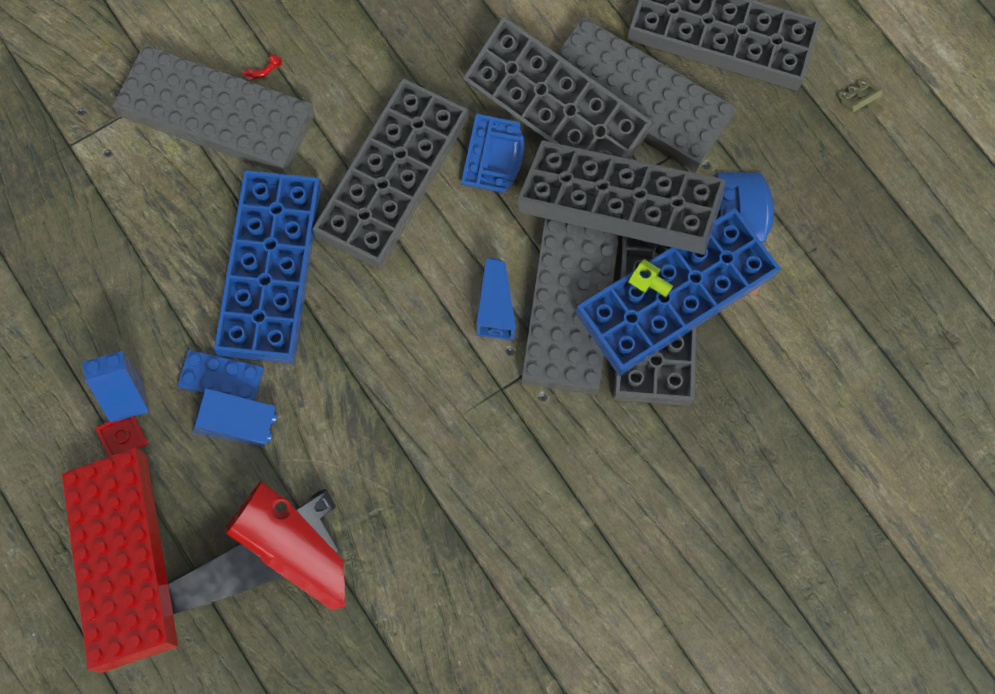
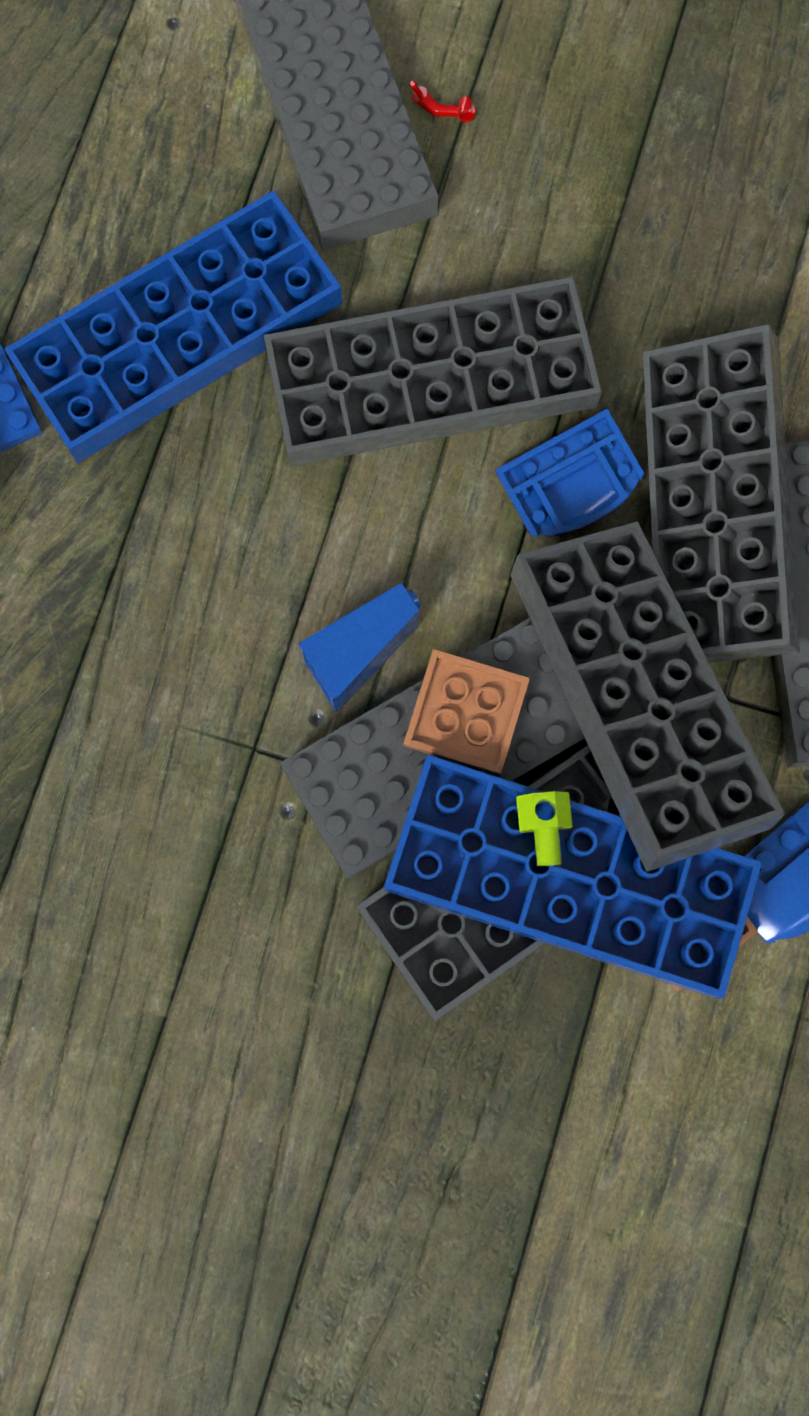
camera: 55 degrees right, 5 degrees up
none -> nougat plate [403,649,530,776]

